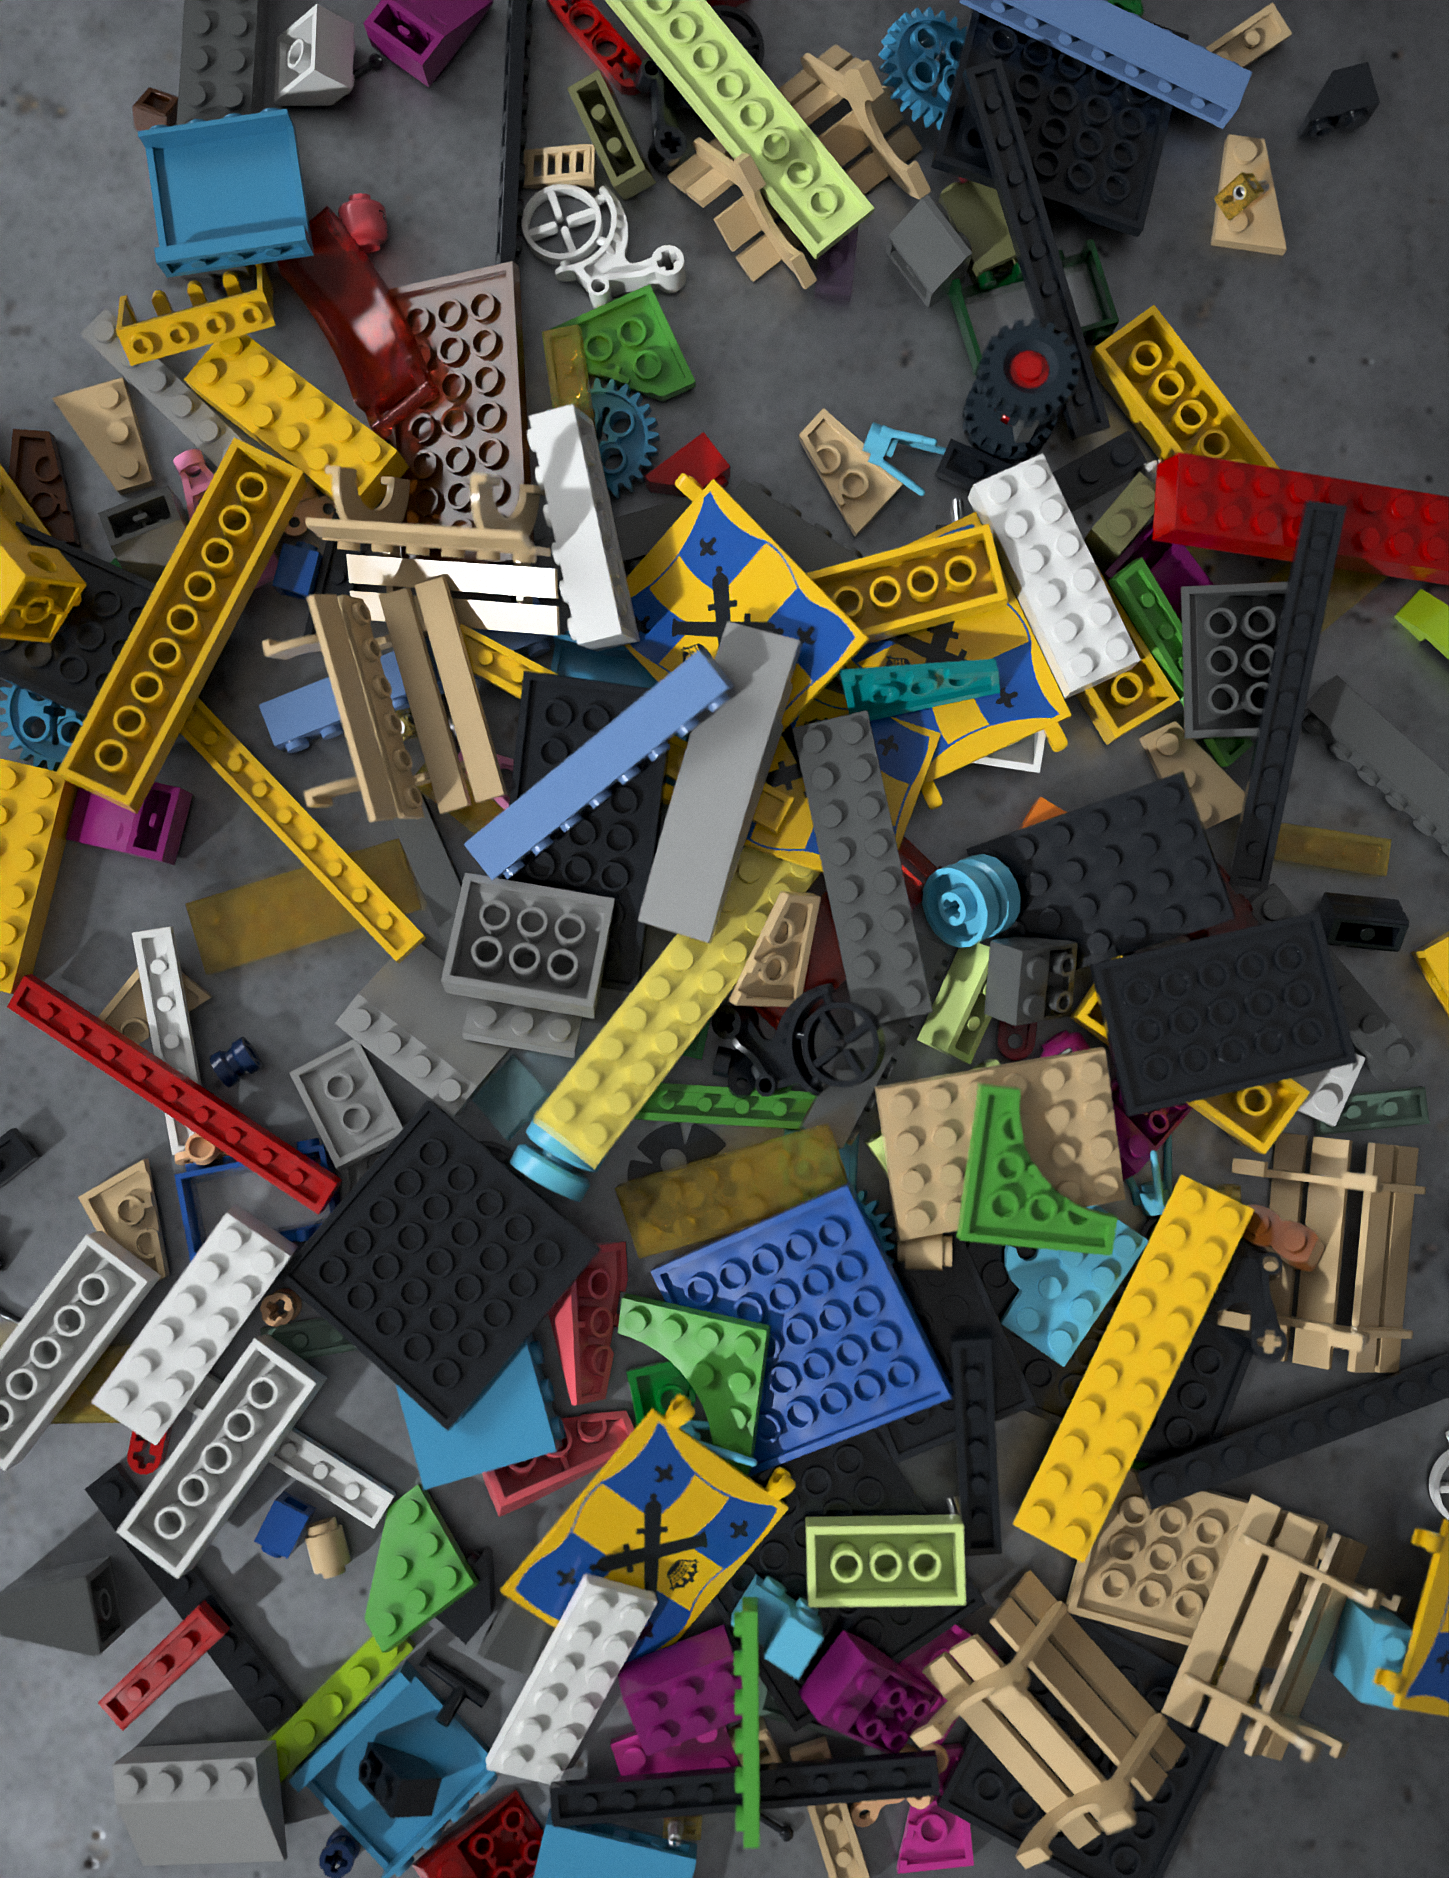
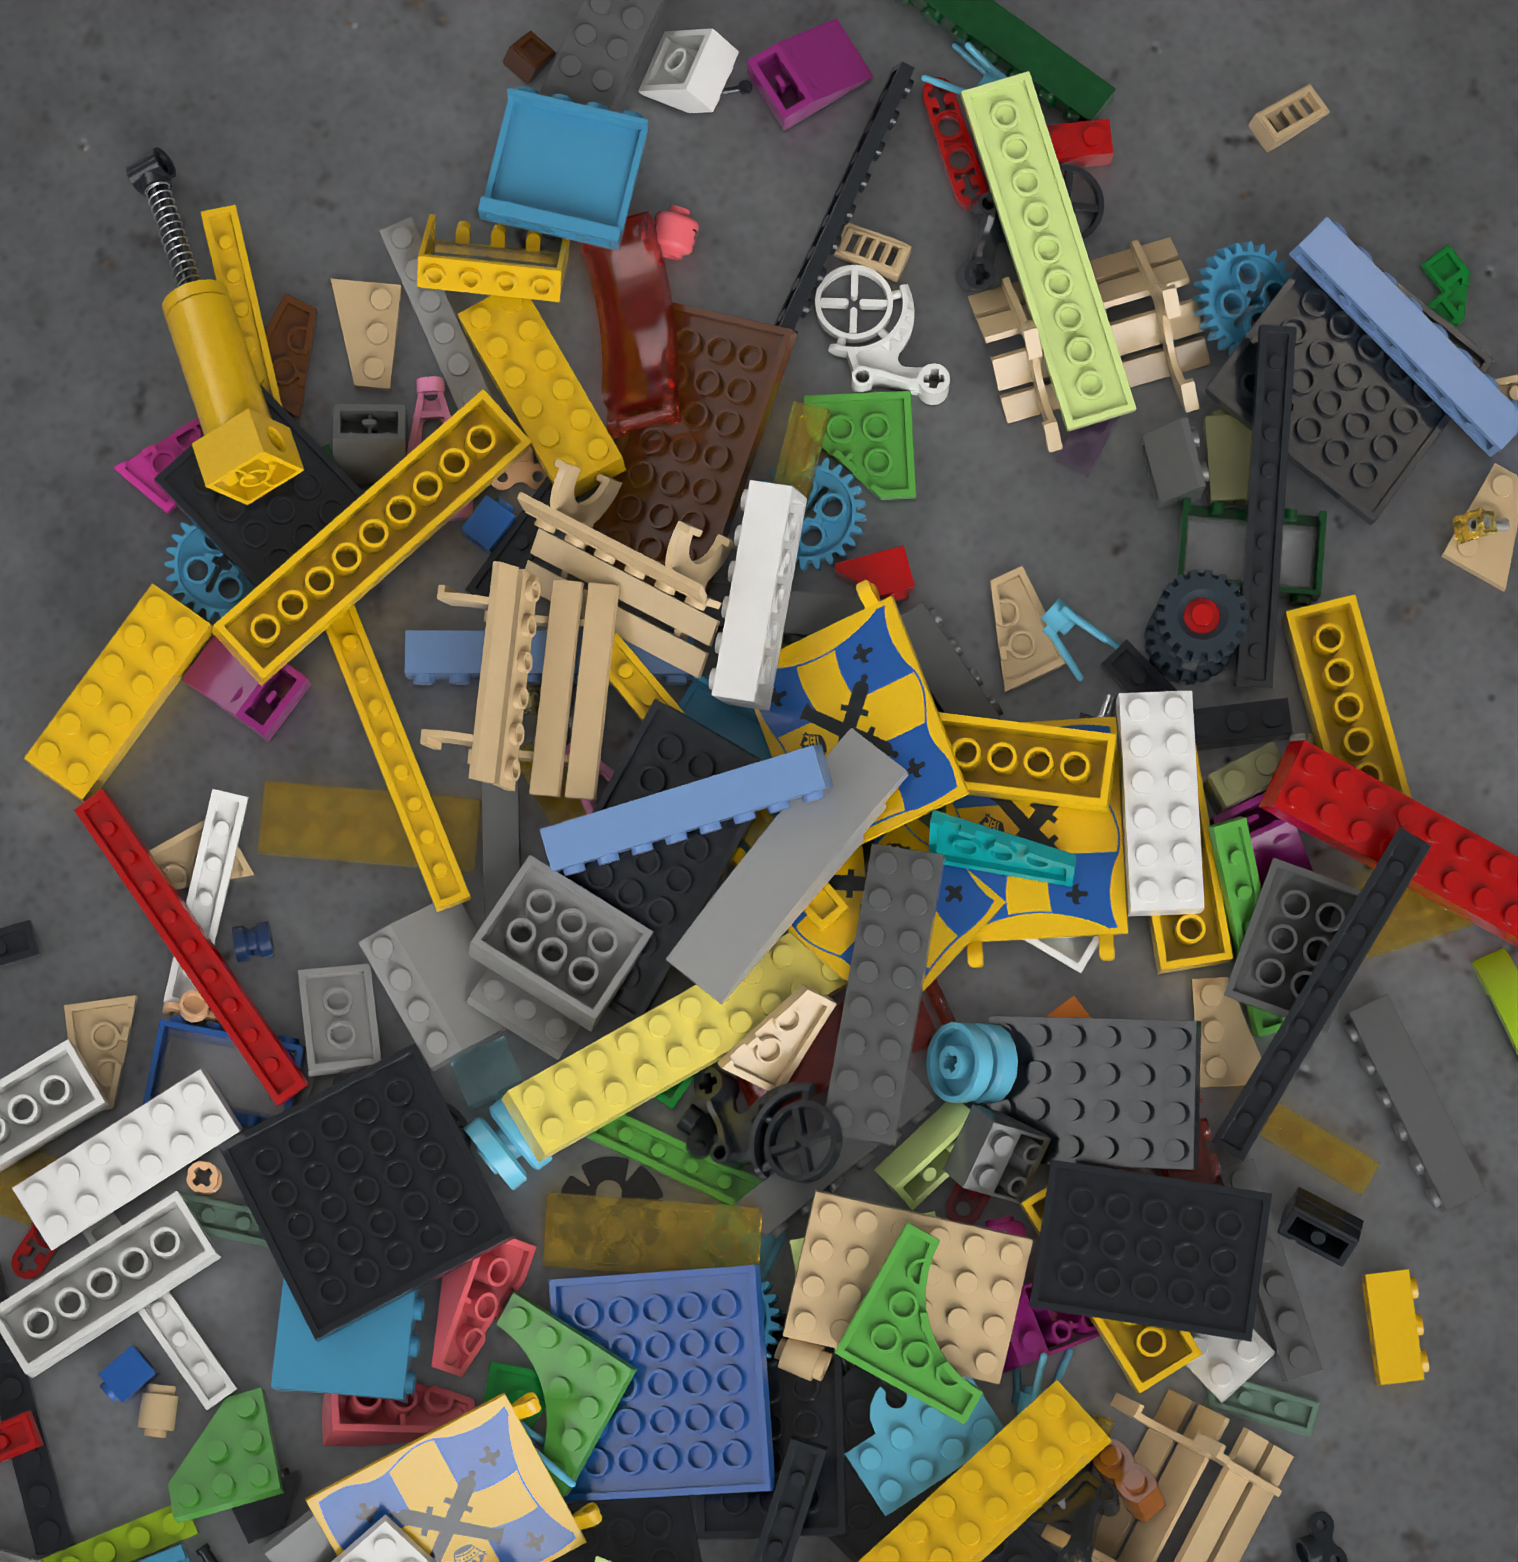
camera: 20 degrees right, 5 degrees down
olive brick [567,69,656,201] -> none

